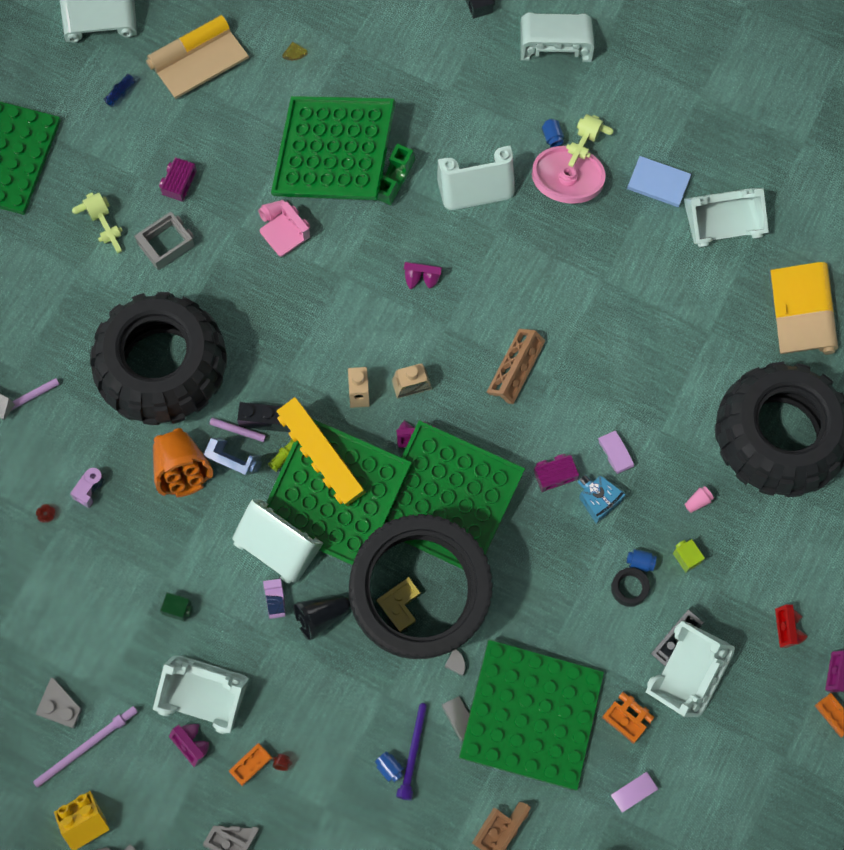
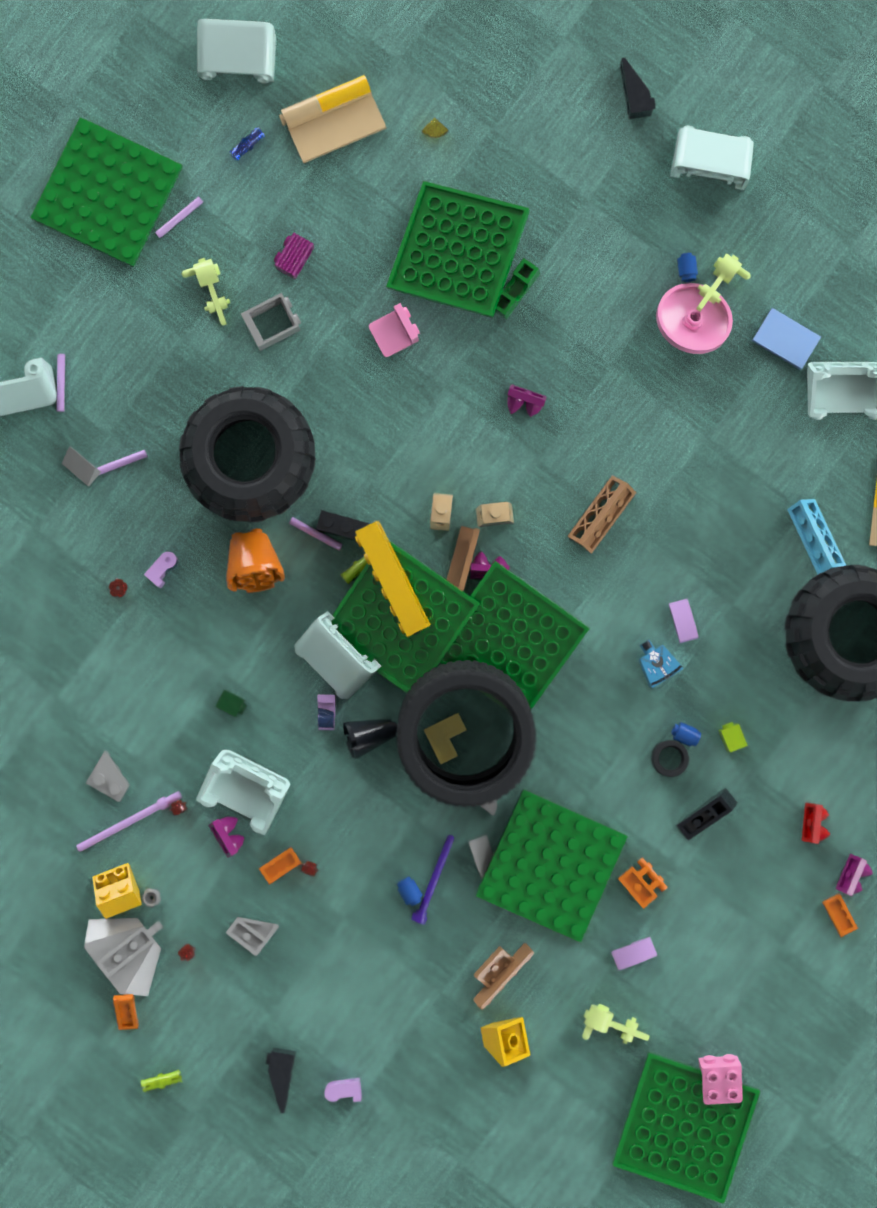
camera: 15 degrees right, 15 degrees up
medium blue panel [203,438,262,475] -> none
bright pink cone [258,200,285,222] -> none
light aqua windscreen [437,146,515,210] -> none
magenta brick [534,454,579,492] -> none
light aqua windscreen [646,621,735,717] -> none
bright pink cone [684,486,714,513] -> none
none -> light grey plate [142,888,161,907]
none -> lavender bar [155,196,203,238]
none -> clear red plate [169,800,188,816]
none -> medium nougat fence [447,526,480,591]
none -> medium azure fence [787,499,846,574]

